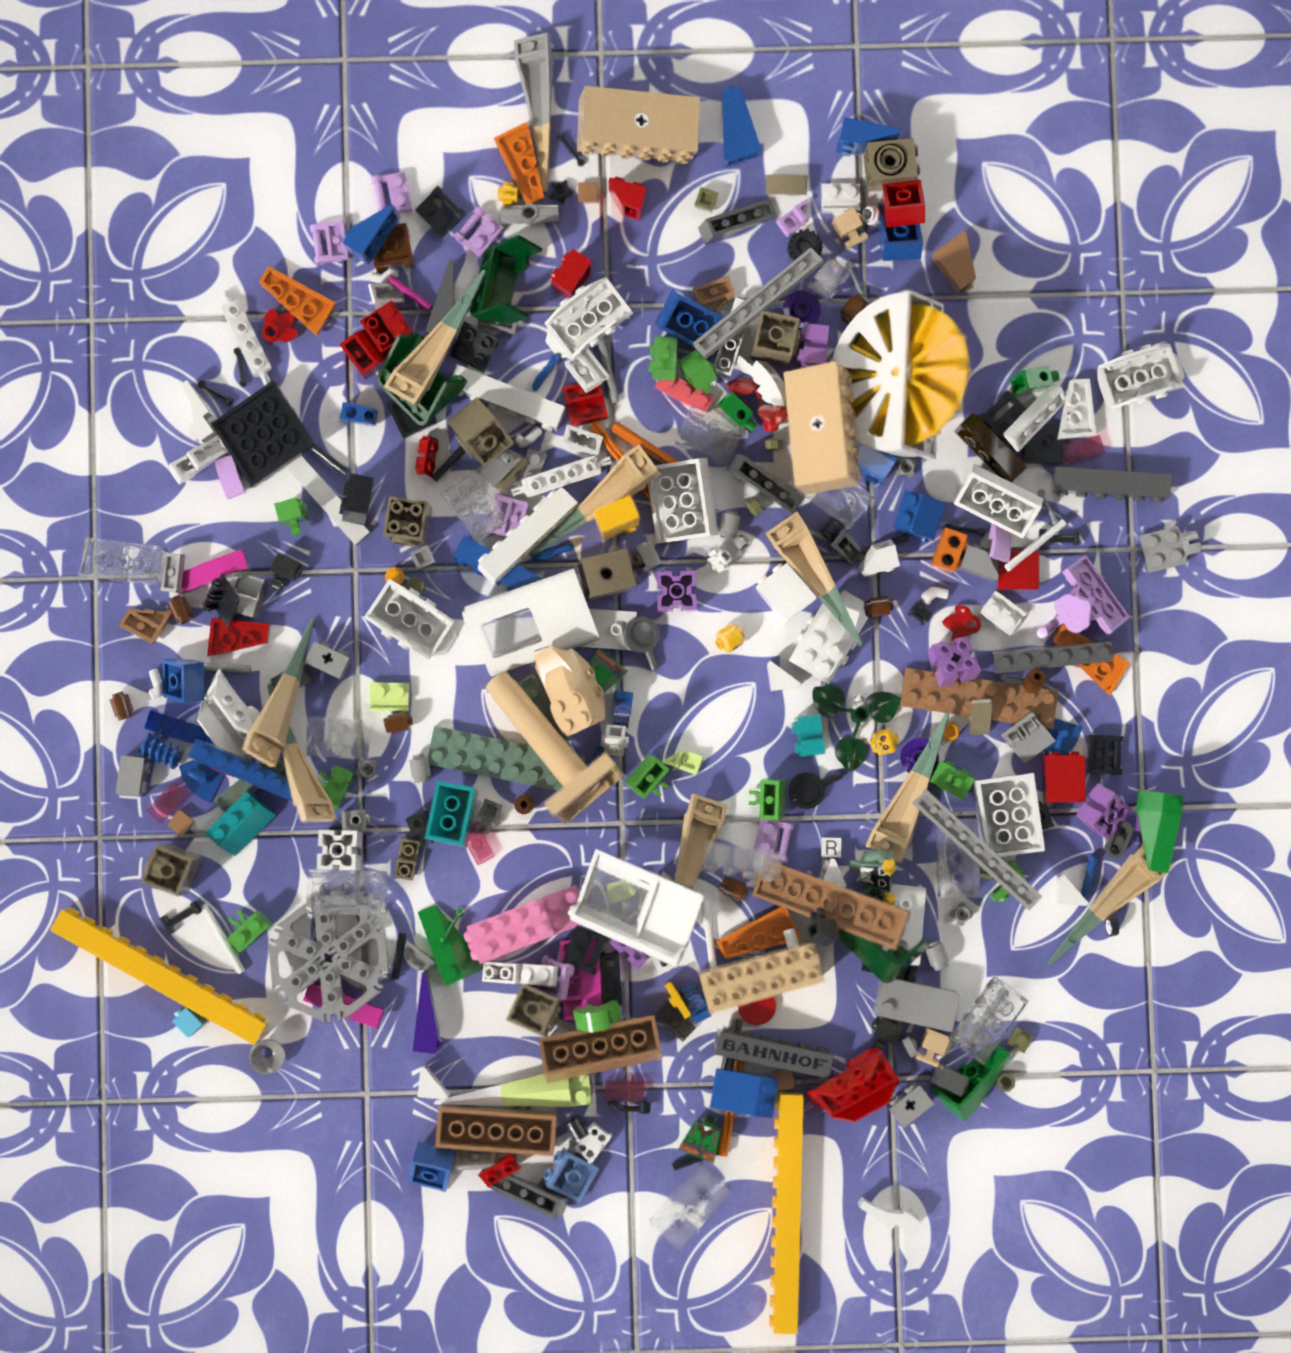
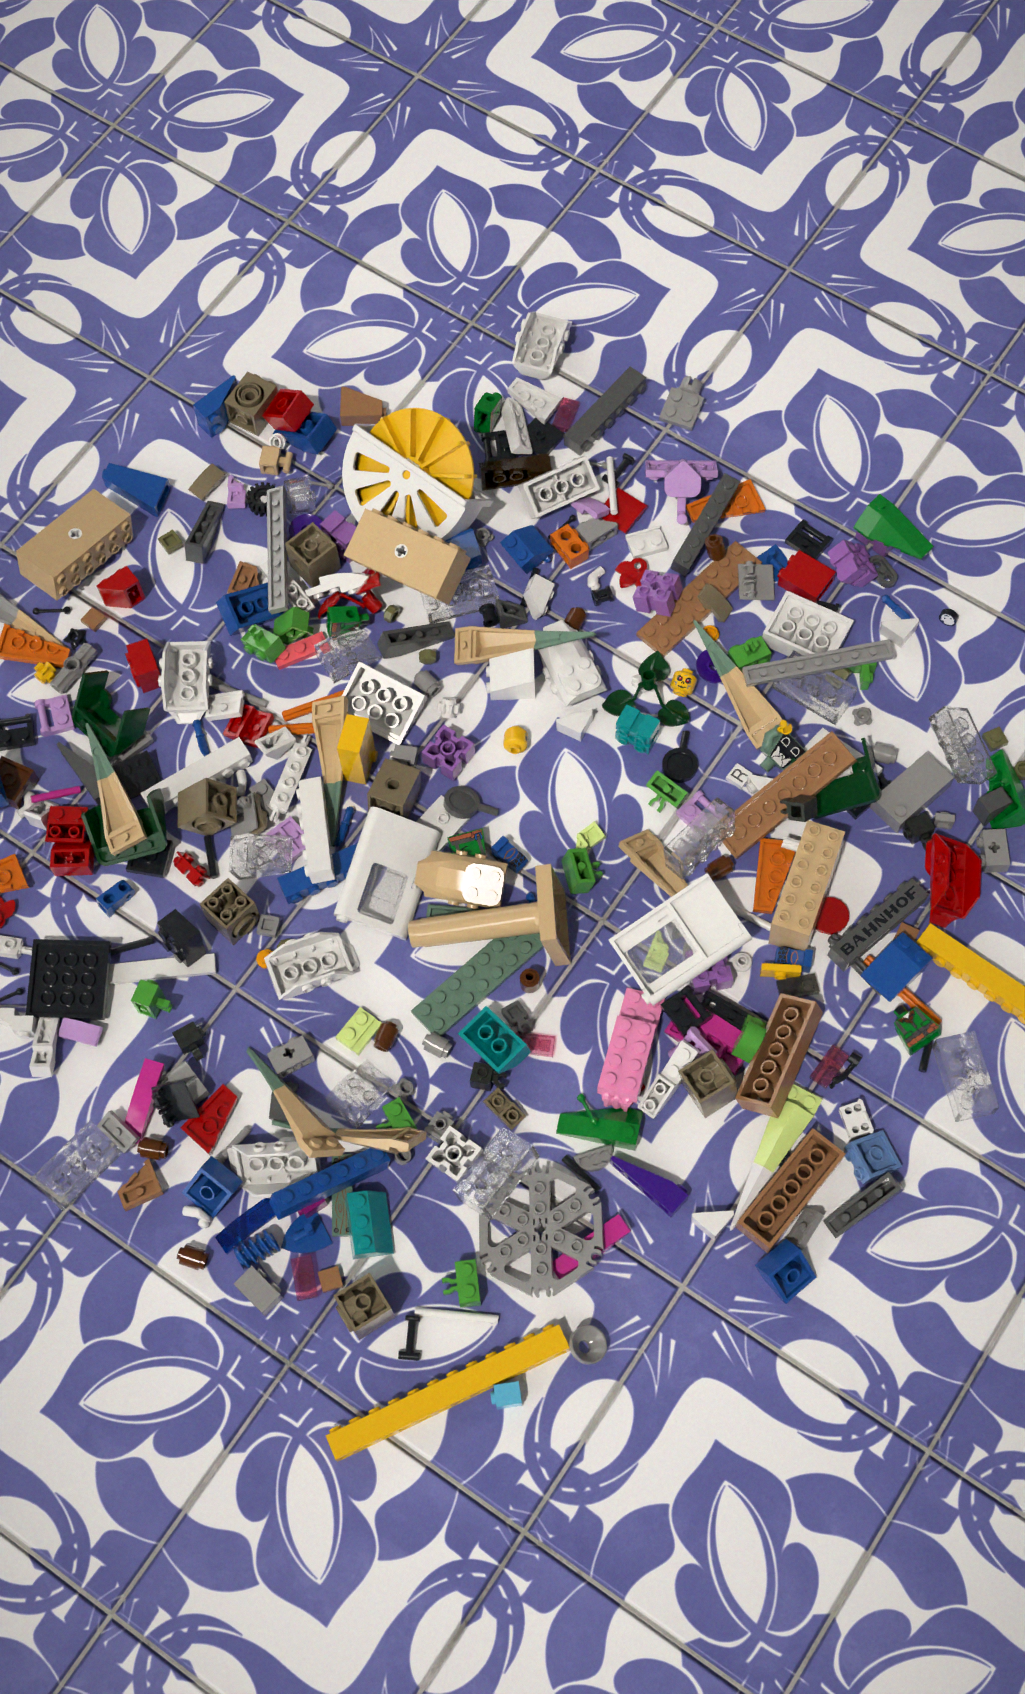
camera: 45 degrees left, 20 degrees down
red hinge [478,1153,521,1188] -> none
black piece [565,1115,589,1142] -> none
white brick [601,724,629,756] -> none
light grey hinge [734,535,751,552] -> none
white plate [821,183,860,213] -> none
reddish brown brick [840,294,867,324] -> none
tan brick [915,1027,952,1067] -> none
tan plate [1047,844,1173,965] -> none

